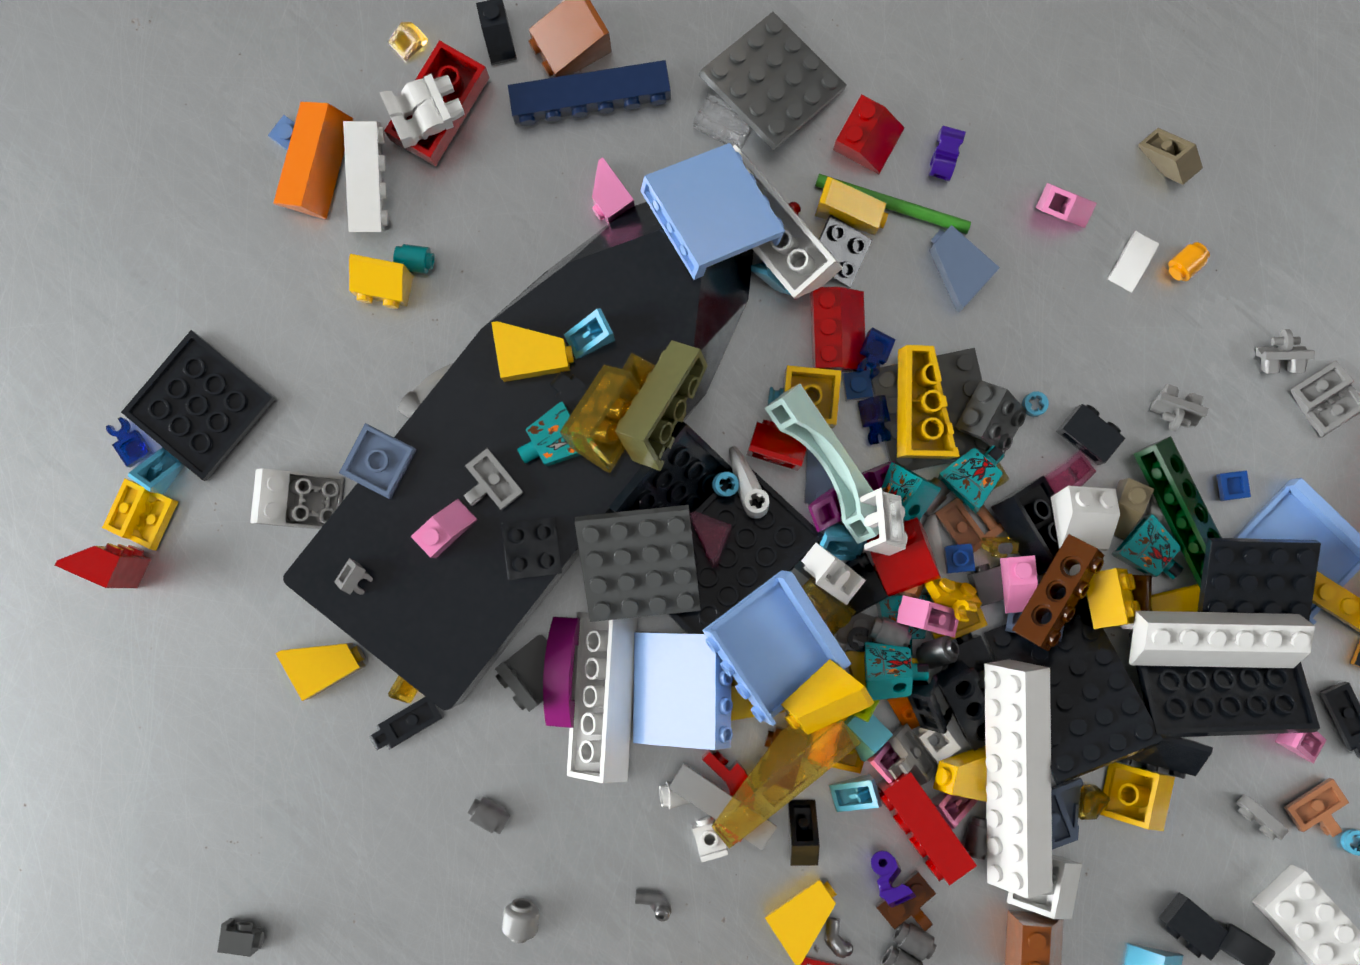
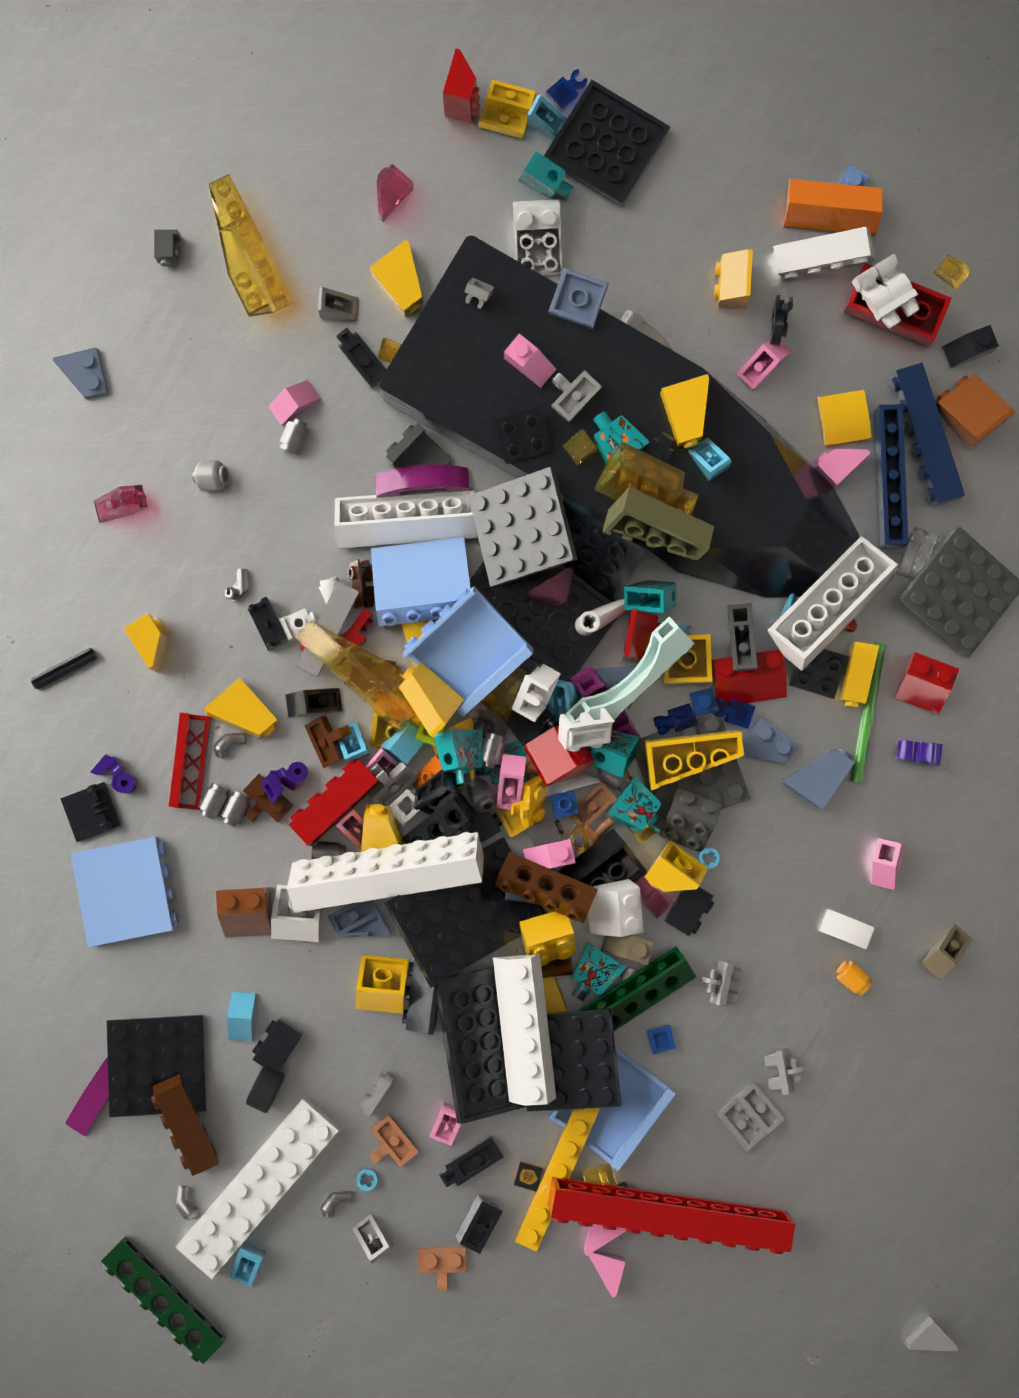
camera: 80 degrees right, 0 degrees up
teal brick [393,244,435,274] -> none
light blue panel [640,143,785,280] -> none
medium azure bush [712,472,739,497] -> none
clear yellow slope [1078,785,1110,820] -> none
none -> clear yellow wedge [209,174,293,317]
none -> black hinge [248,597,288,651]
none -> bright pink slope [269,380,320,425]
none -> reddish brown plate [304,715,352,768]
none -> light grey slope [318,287,358,321]
none -> reddish brown hinge [348,559,375,609]
none -> clear pink slope [377,164,414,222]
none -> teal torso [518,151,574,199]
none -> clear yellow slope [563,429,597,465]
none -> teal torso [624,580,677,613]
none -> yellow slope [644,840,708,892]
none -> dark grey slope [728,603,758,672]
none -> bright pink slope [737,339,792,390]
none -> sand blue wing [743,717,800,764]
none -> black plate [770,295,793,345]
none -> yellow slope [817,389,872,446]
none -> dark blue brick [874,404,909,549]

